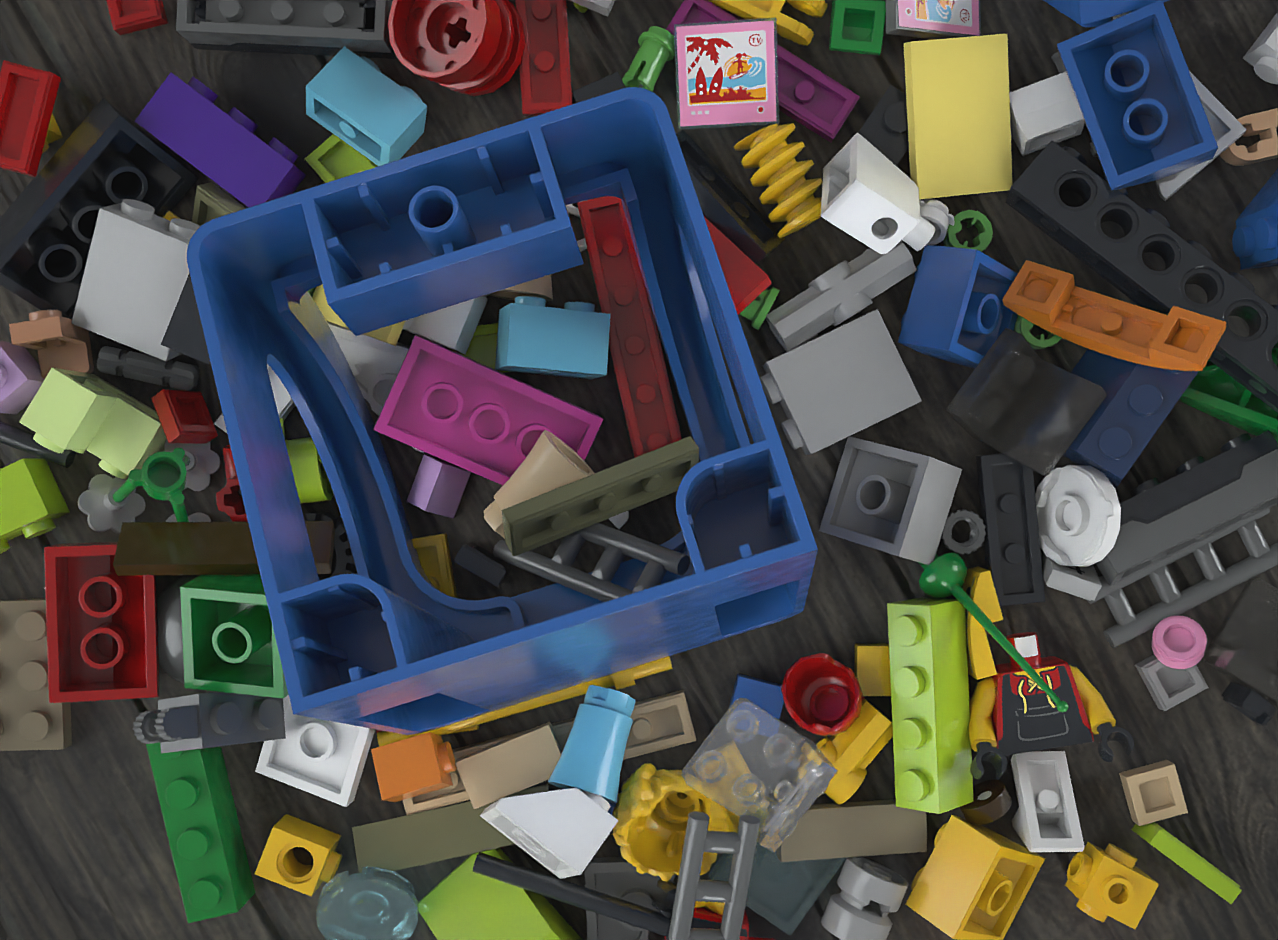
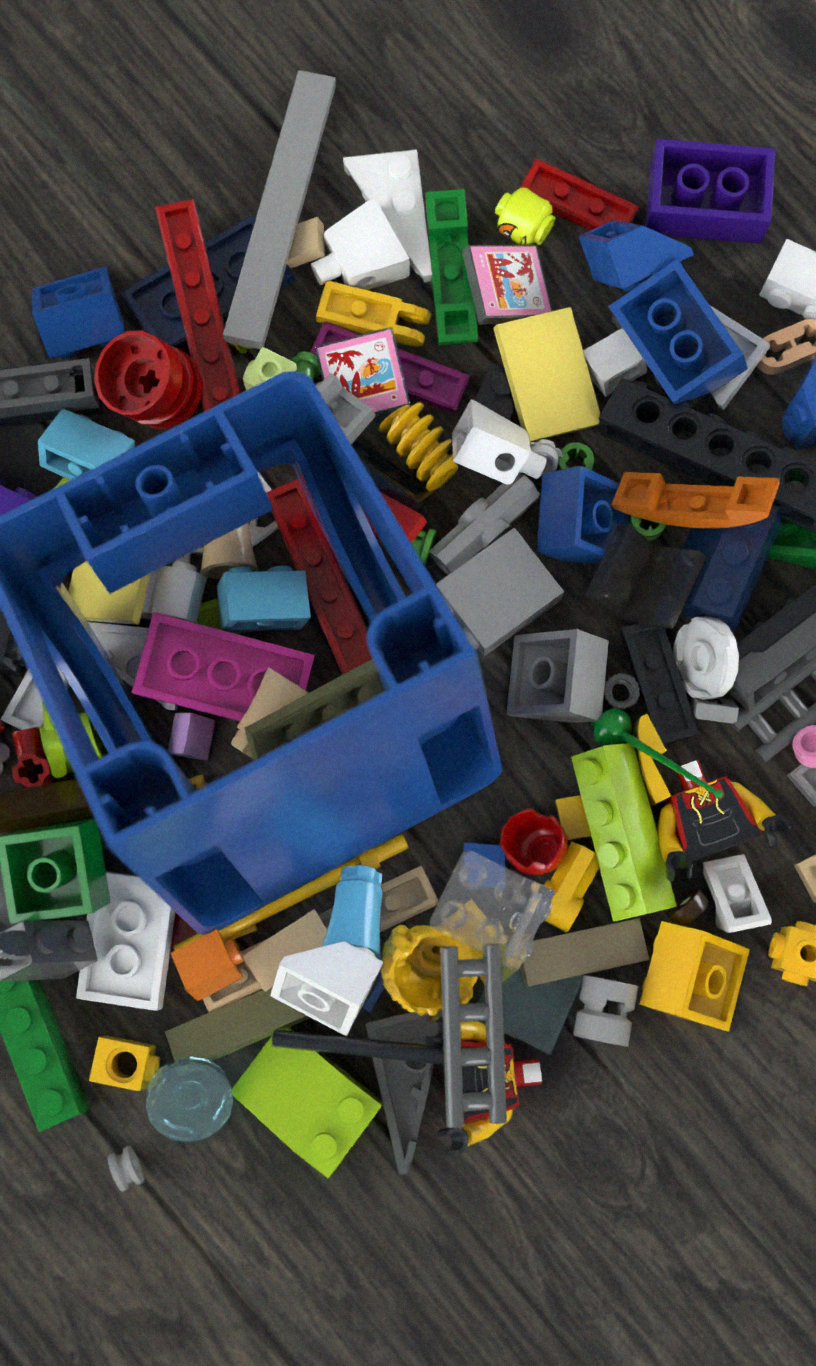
camera: 10 degrees left, 10 degrees down
none -> yellowish green bracket [243,347,297,390]
none -> light grey bracket [316,373,376,444]

